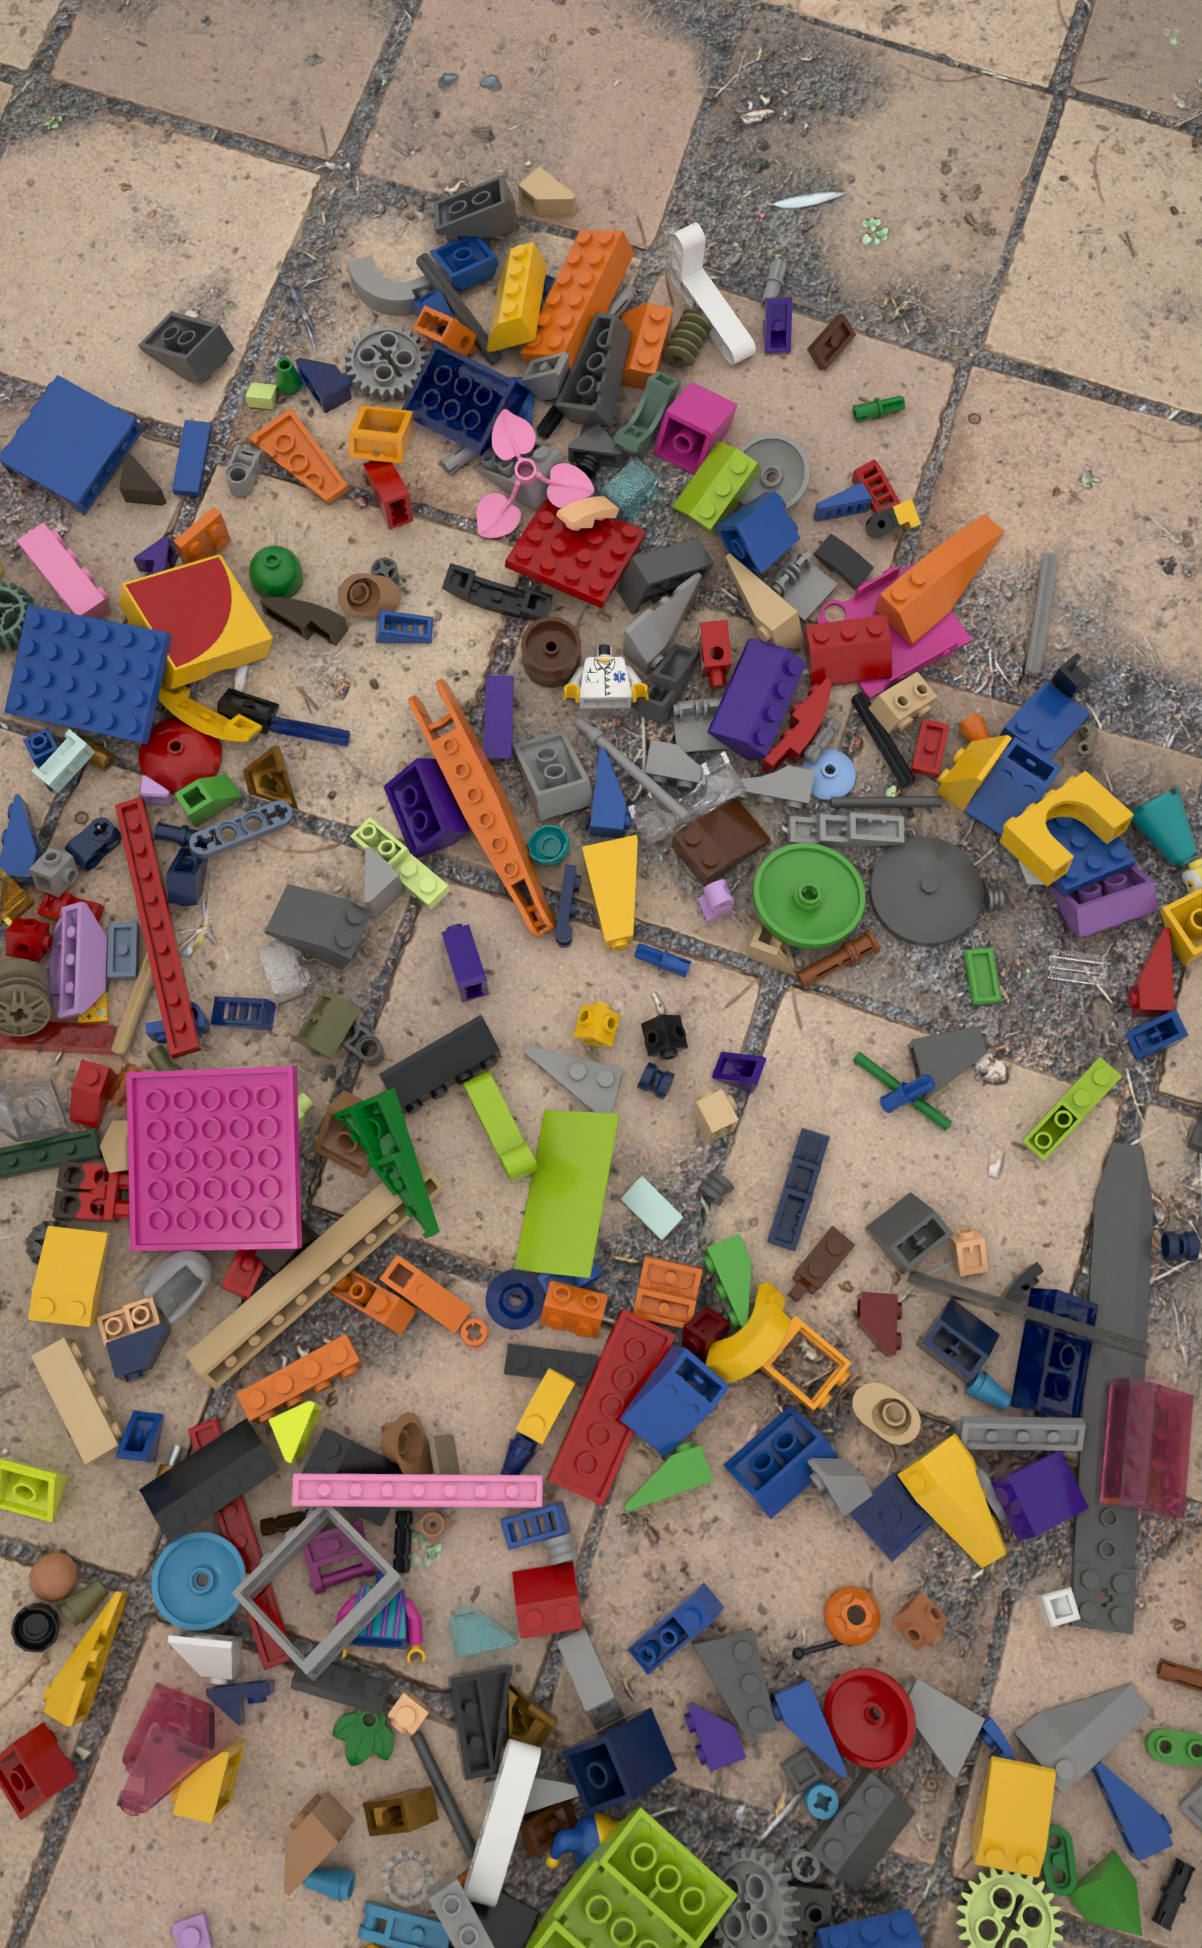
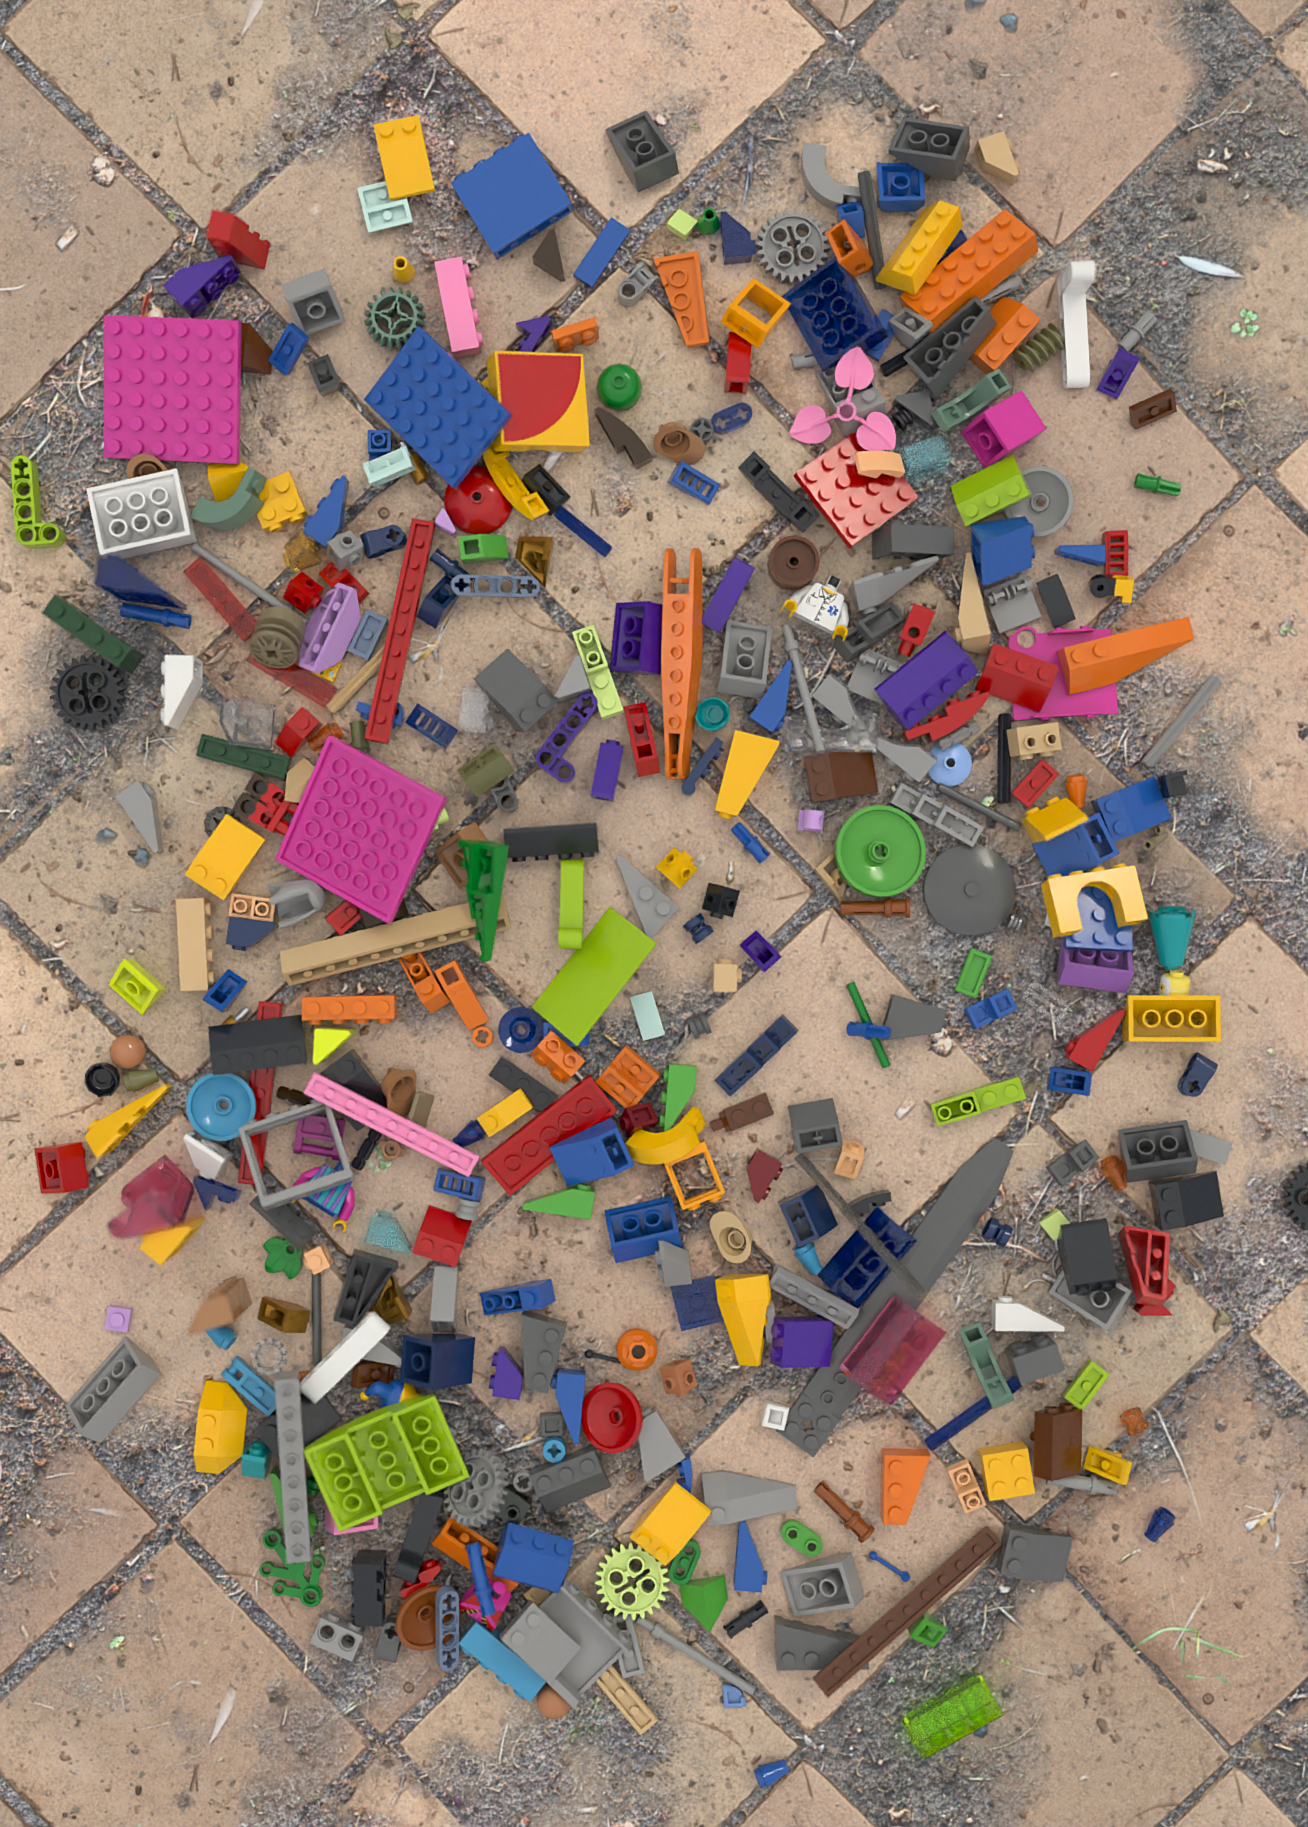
camera: 30 degrees right, 15 degrees up
none -> dark purple beam [536,693,598,784]
none -> red slope [623,702,660,777]
none -> clear blue beam [711,402,753,435]
none -> blue slope [963,988,1018,1030]

